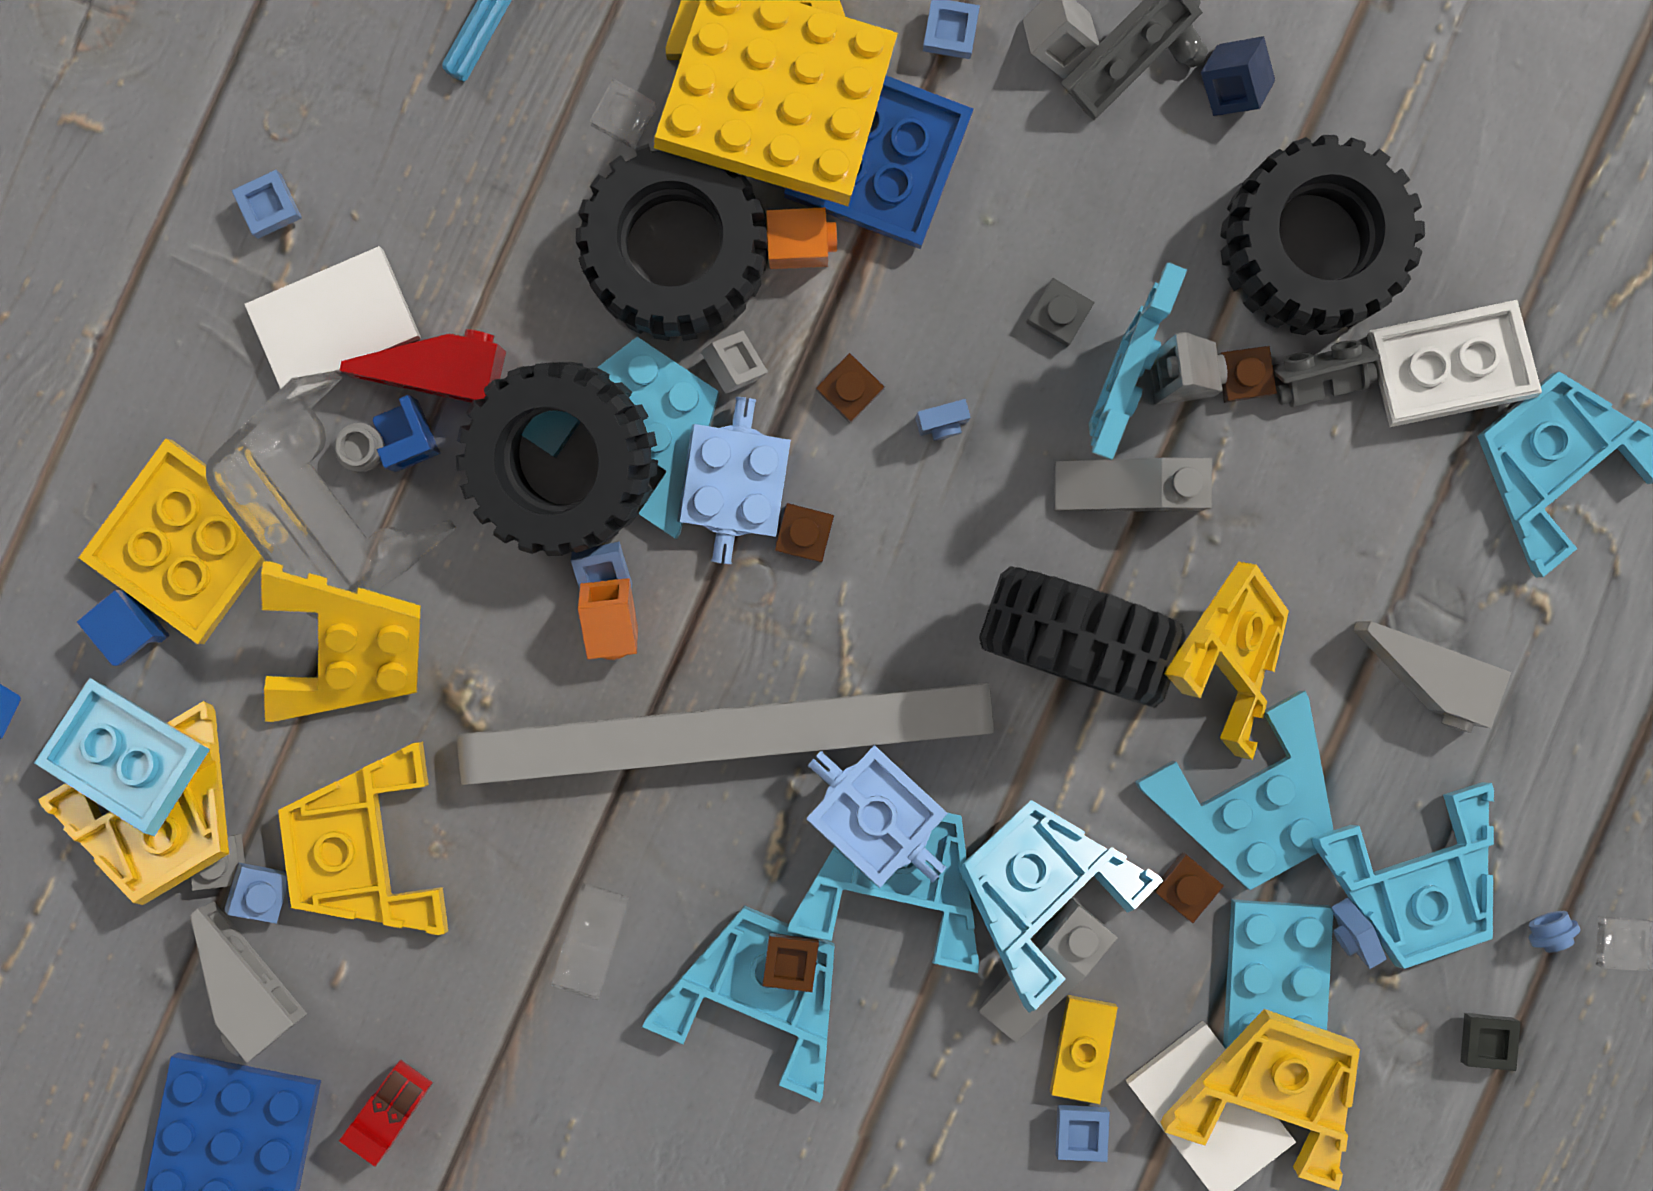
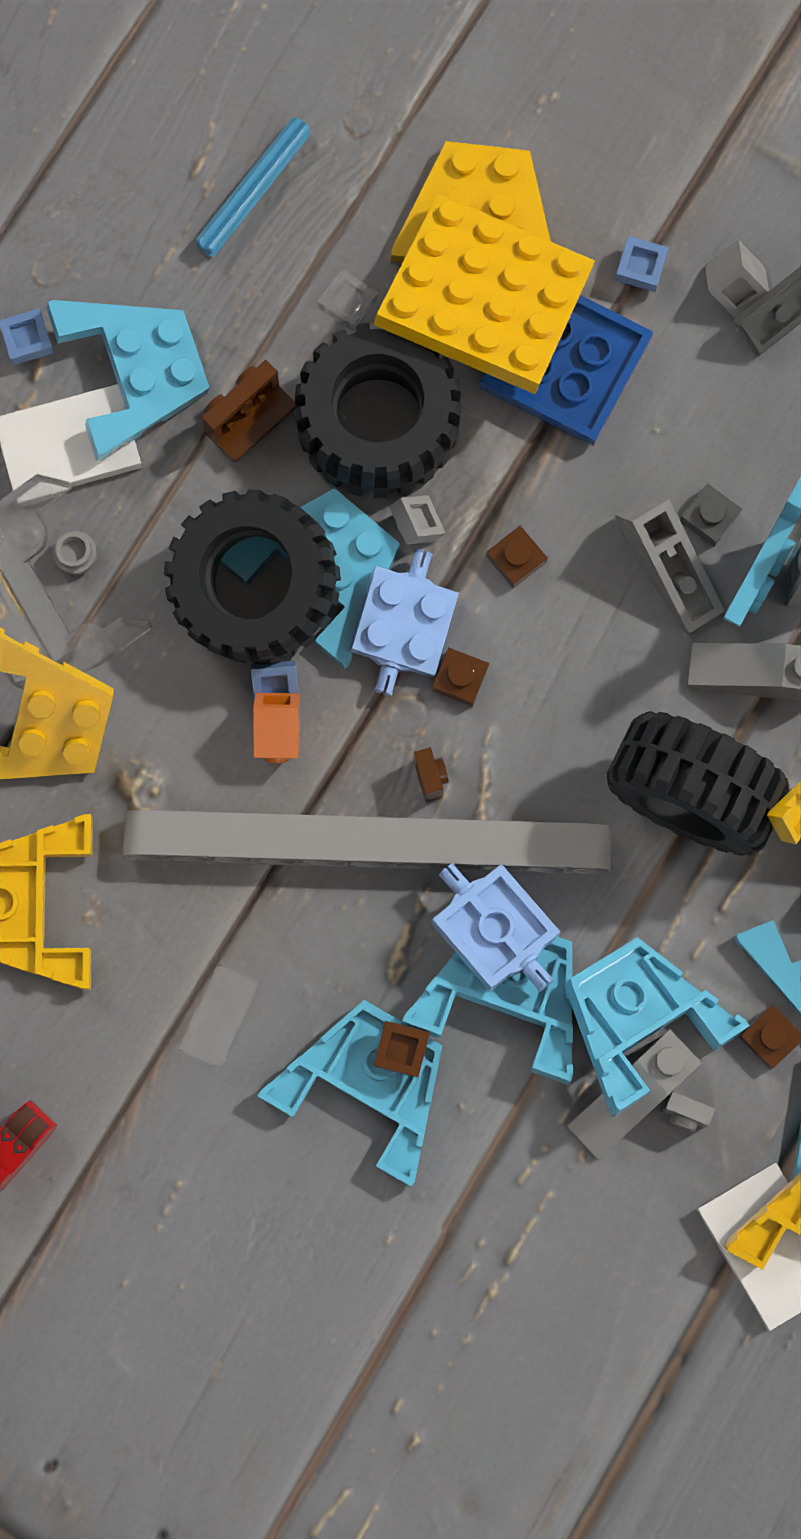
camera: 10 degrees right, 10 degrees down
red slope [339,329,506,403] -> none
blue panel [373,395,440,472] -> none
orange brick [766,207,837,269] -> none
medium blue plate [915,399,971,441] -> none
yellow plate [1050,995,1118,1104] -> none
medium blue plate [1055,1105,1110,1162] -> none
none -> medium azure wing [46,300,210,461]
none -> reddish brown bracket [202,360,295,462]
none -> reddish brown plate [413,747,449,802]
none -> light grey slope [614,492,725,634]
none -> light grey plate [661,1091,715,1132]

